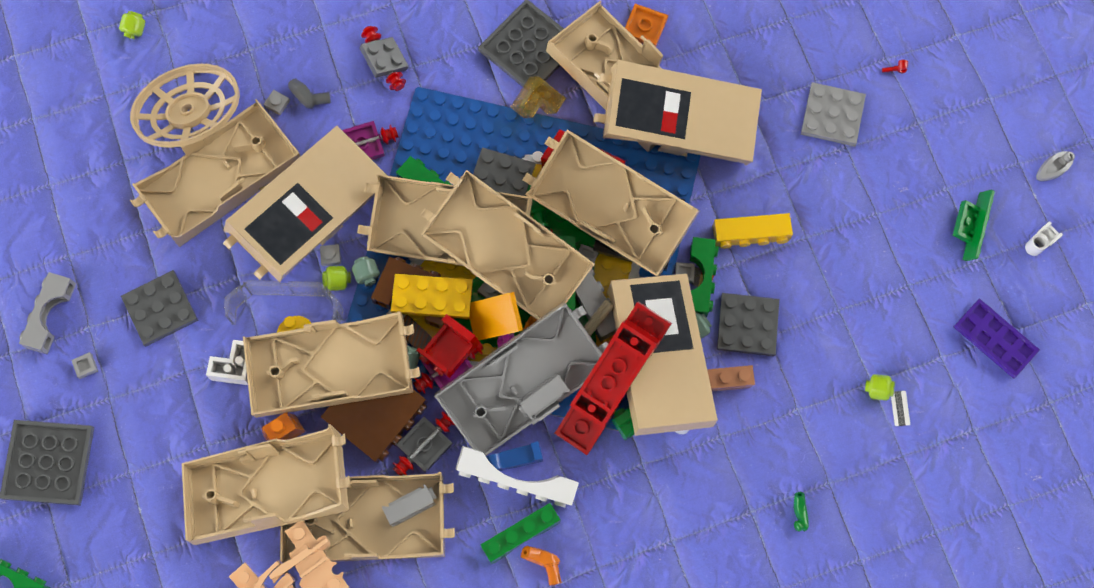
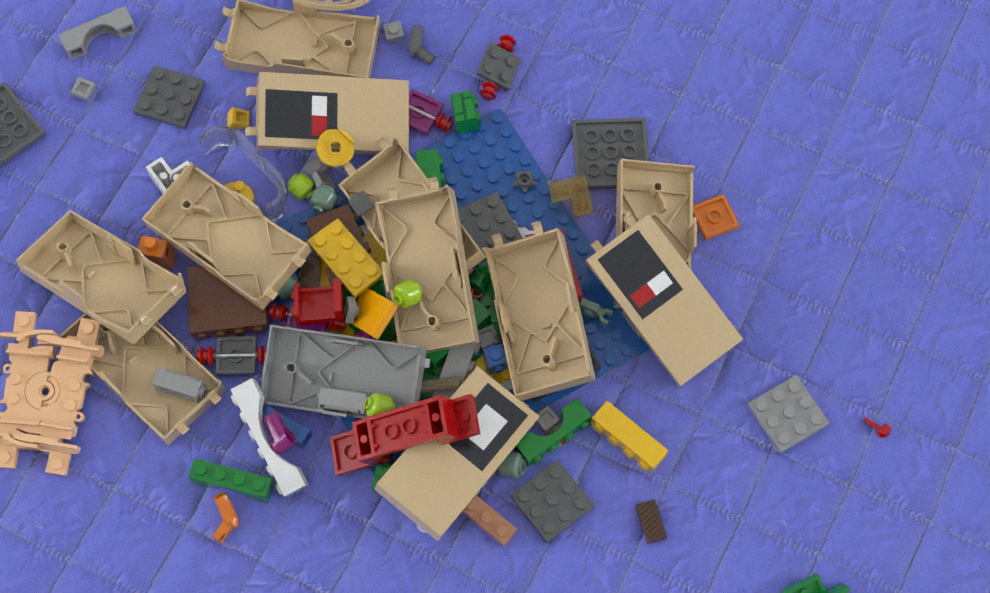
camera: 45 degrees right, 5 degrees down
none -> yellow slope [227,107,250,129]
none -> magenta piece [262,412,297,455]
none -> light grey plate [311,170,336,189]
none -> yellow plate [316,129,354,168]
none -> light grey plate [344,296,359,324]
none -> dark grey tile [348,190,375,217]
none -> lime head [364,393,395,417]
none -> lime head [393,279,423,308]
none -> green brick [450,90,482,133]
none -> blue brick [483,344,508,374]
none -> dark grey plate [512,171,537,193]
none -> sand green plate [579,298,613,327]
none -> tile [635,499,667,544]

